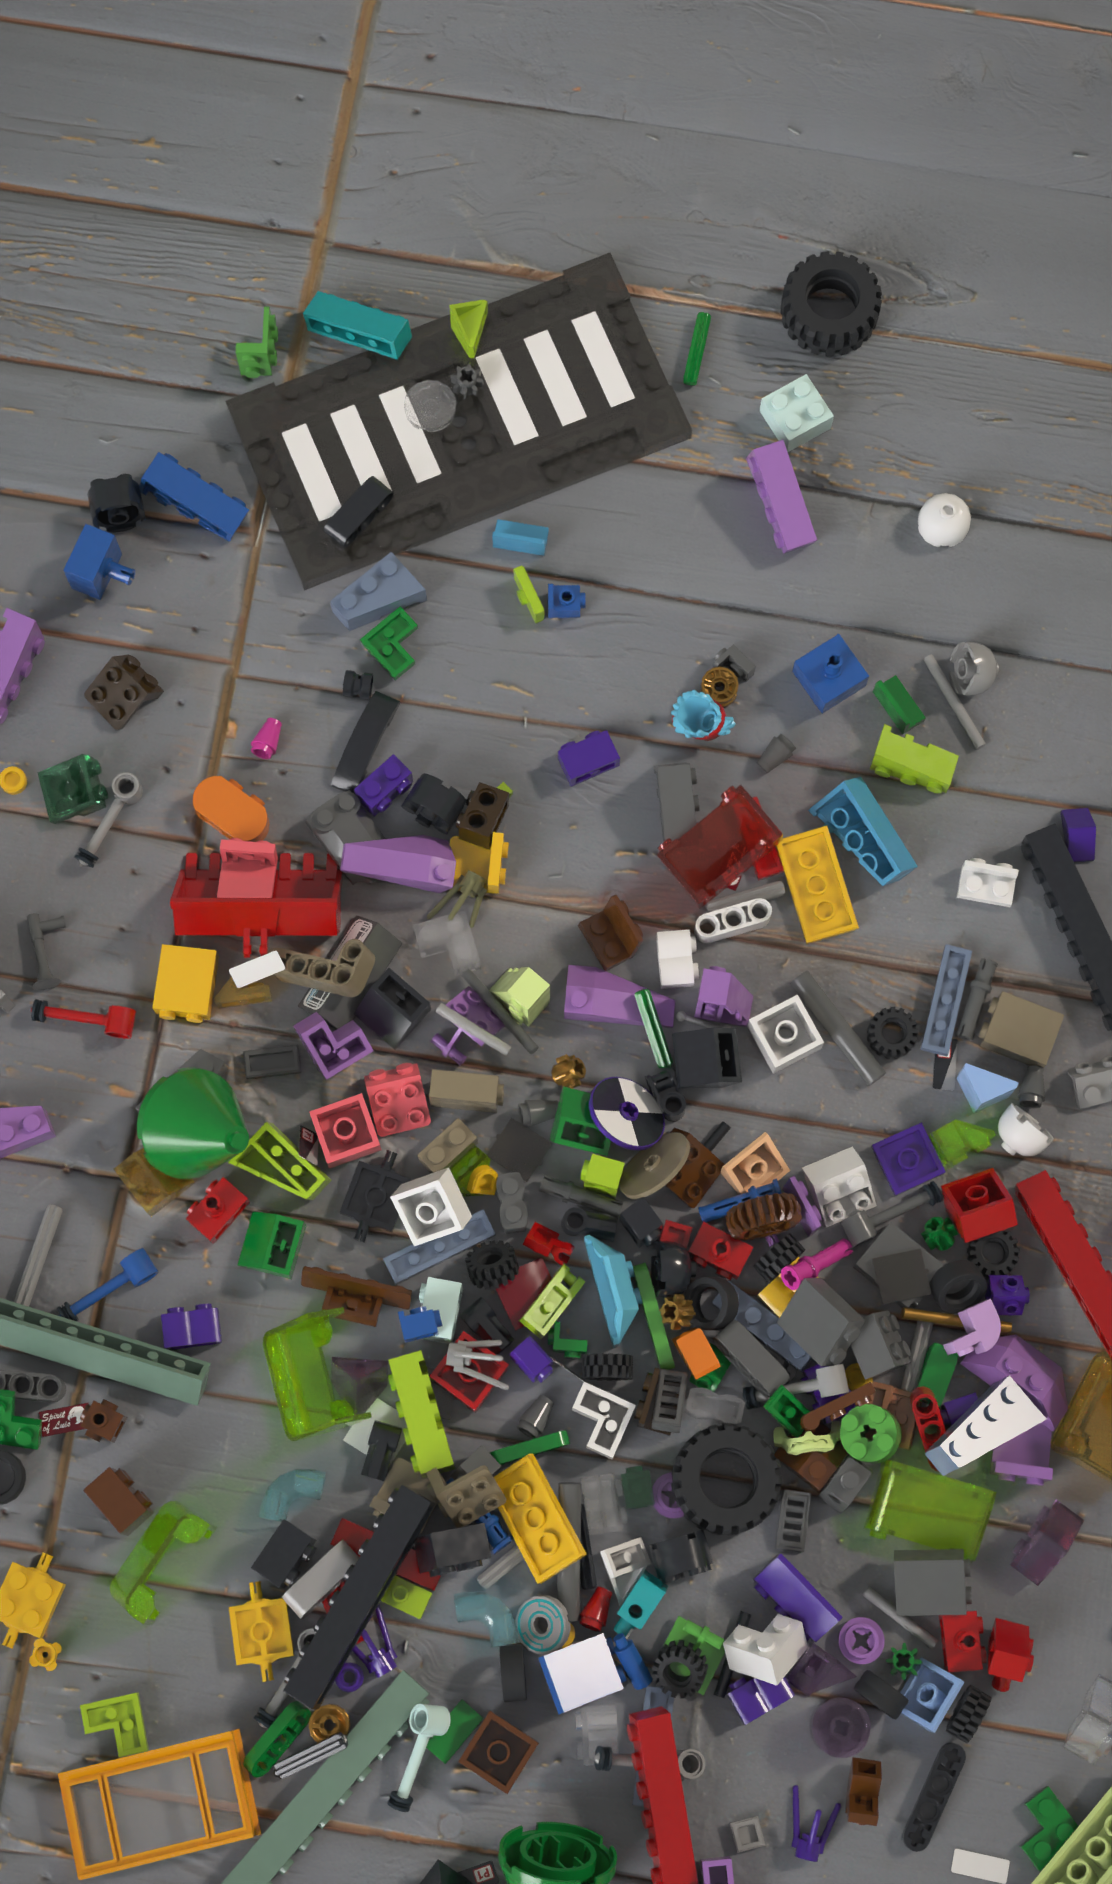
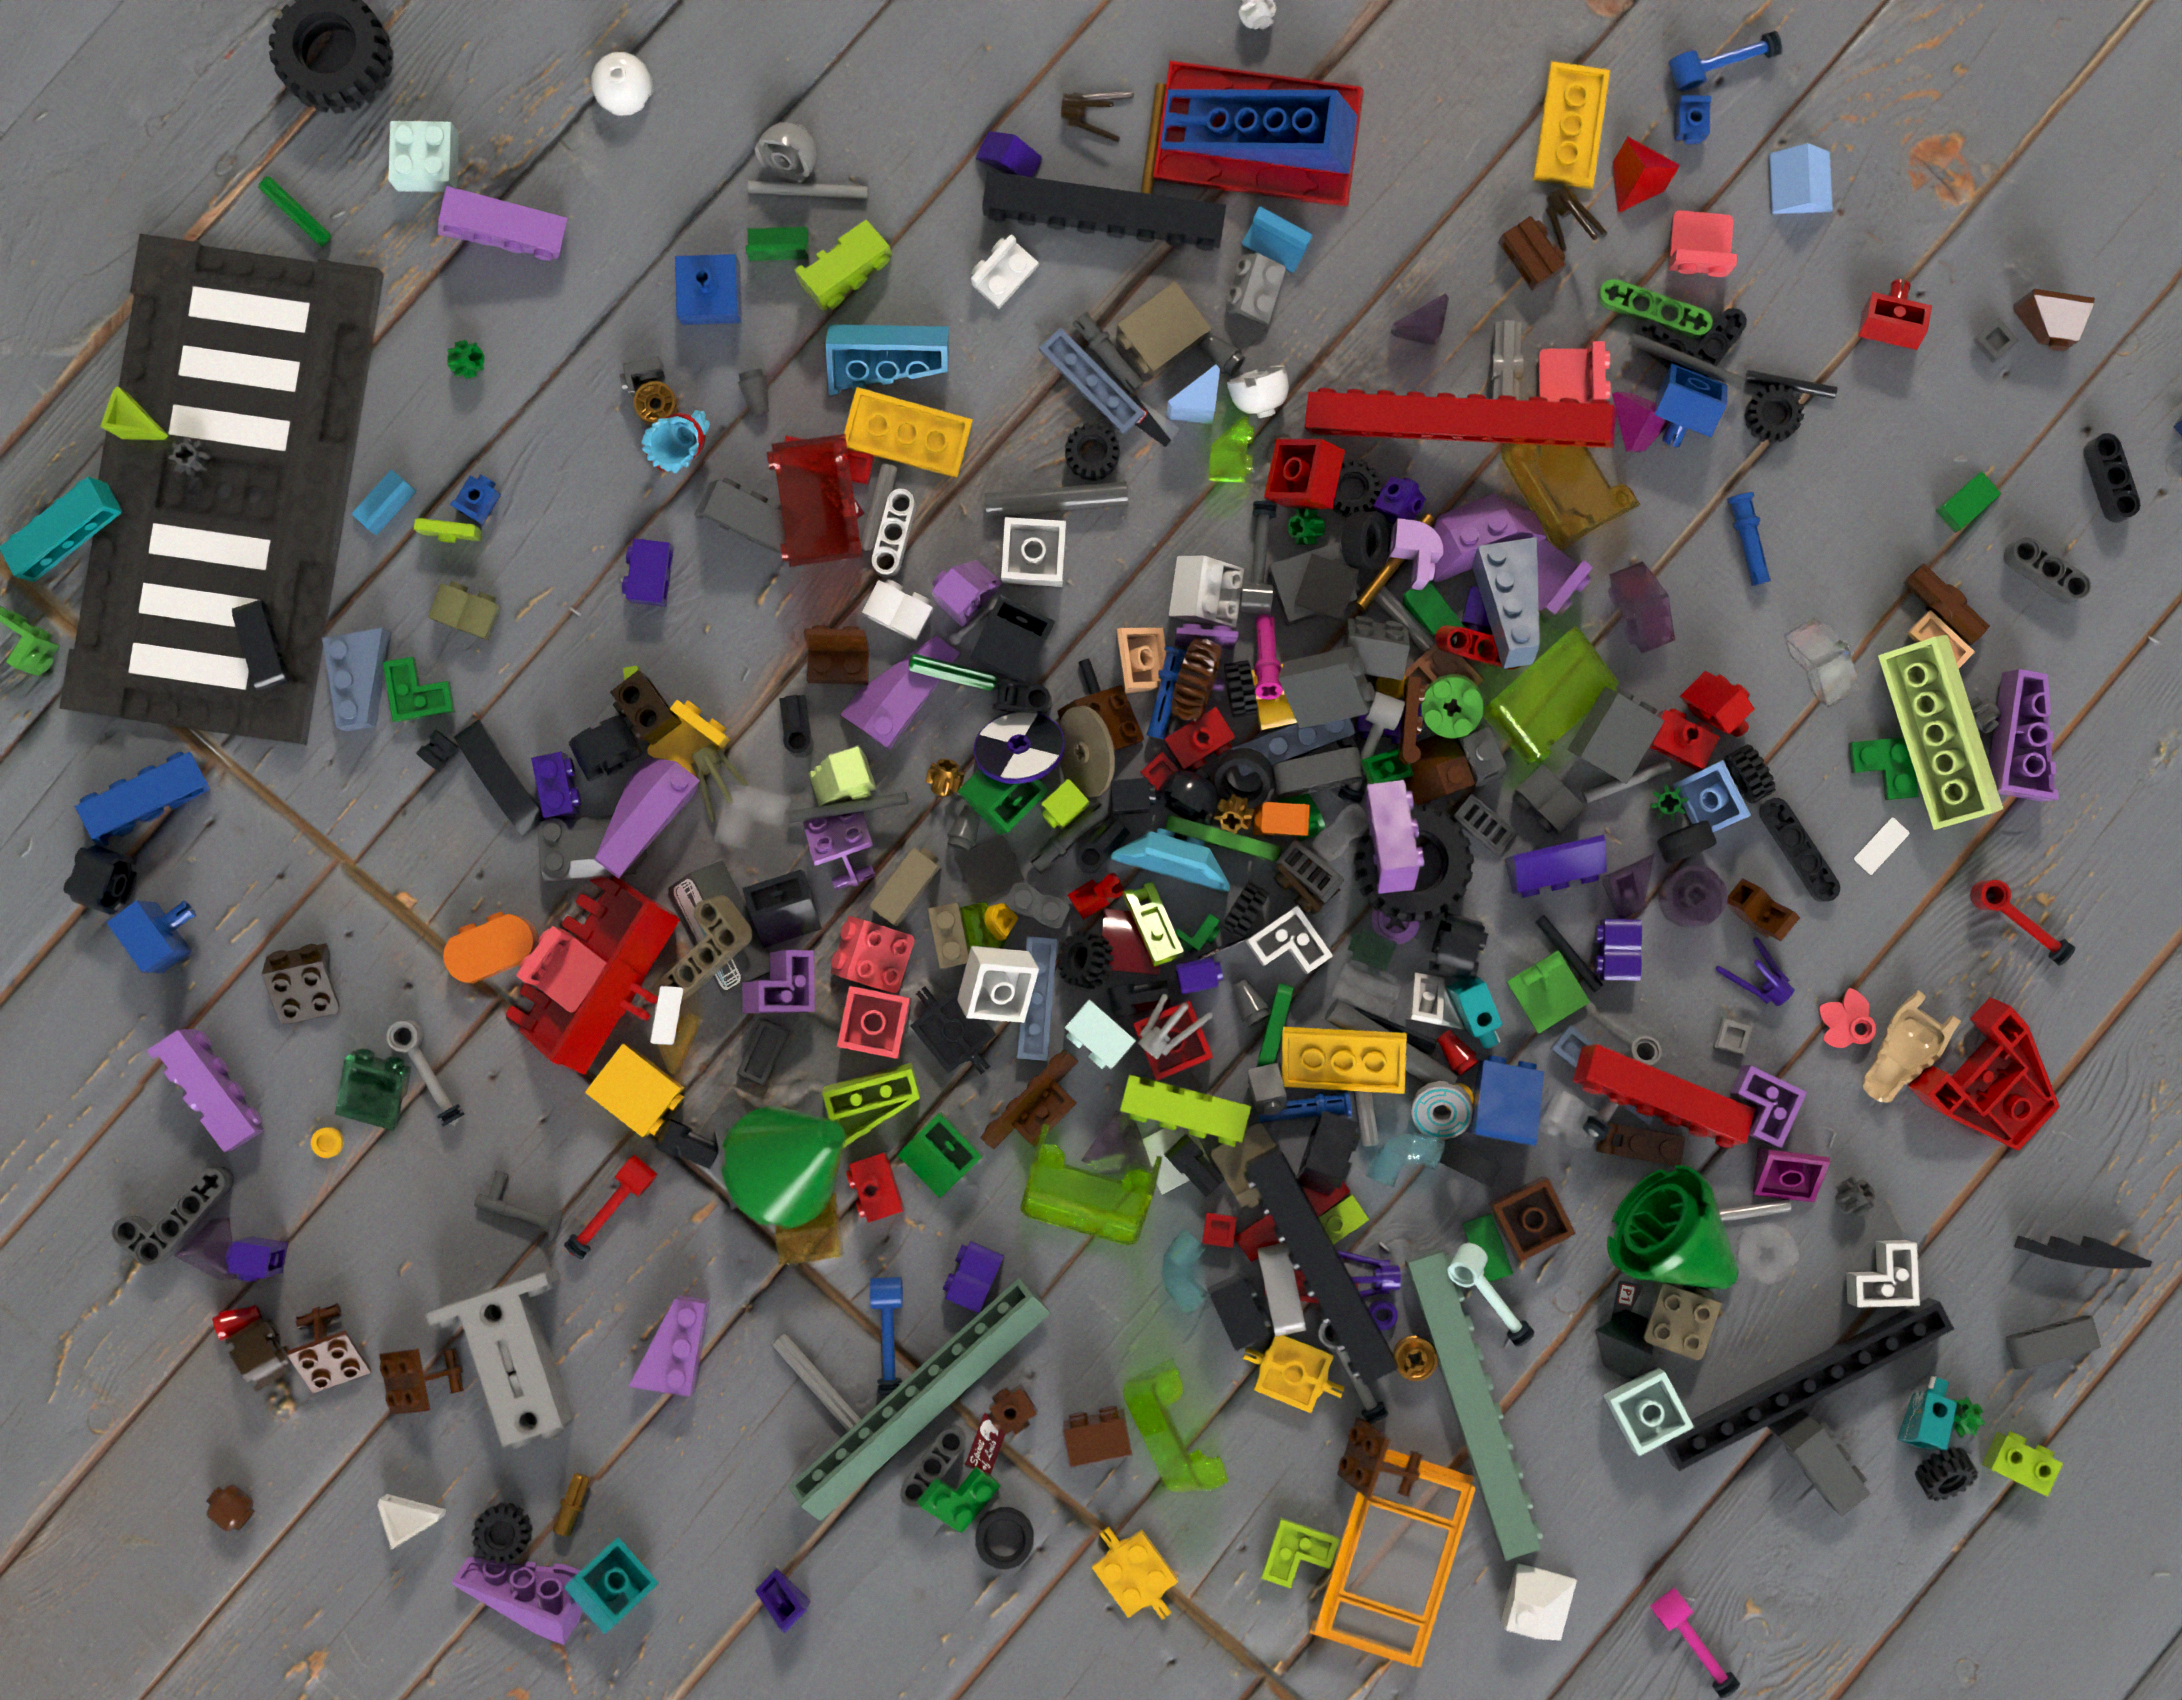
camera: 60 degrees left, 10 degrees up
yellow plate [29,1638,62,1671] -> none
green beam [243,1701,311,1778] -> none
dark pink cone [251,718,282,759] -> none
axle [273,1732,348,1779] -> none
sticker [298,1125,319,1165] -> none
blue brick [398,1306,443,1343] -> none
clear tile [404,380,457,432] -> none
dark tan bracket [426,1465,506,1528] -> none
light grey bar [436,1003,512,1056] -> none
blue cylinder [613,1633,653,1690] -> none
black tyre [652,1640,708,1699] -> none
white brick [723,1614,808,1685] -> none
yellowish green helmet [773,1421,841,1455] -> none
medium lavender gear [838,1617,885,1664] -> none
dark purple tile [871,1122,946,1196] -> none
none -> olive brick [428,581,502,641]
none -> green gear [447,340,485,379]
none -> black piece [655,1118,719,1169]
none -> black piece [779,695,814,758]
none -> red plate [1202,1212,1237,1248]
none -> reddish brown plate [1337,1417,1424,1499]
none -> wedge [1365,780,1423,894]
none -> dark grey brick [1514,764,1585,834]
none -> reddish brown plate [1596,1123,1686,1166]

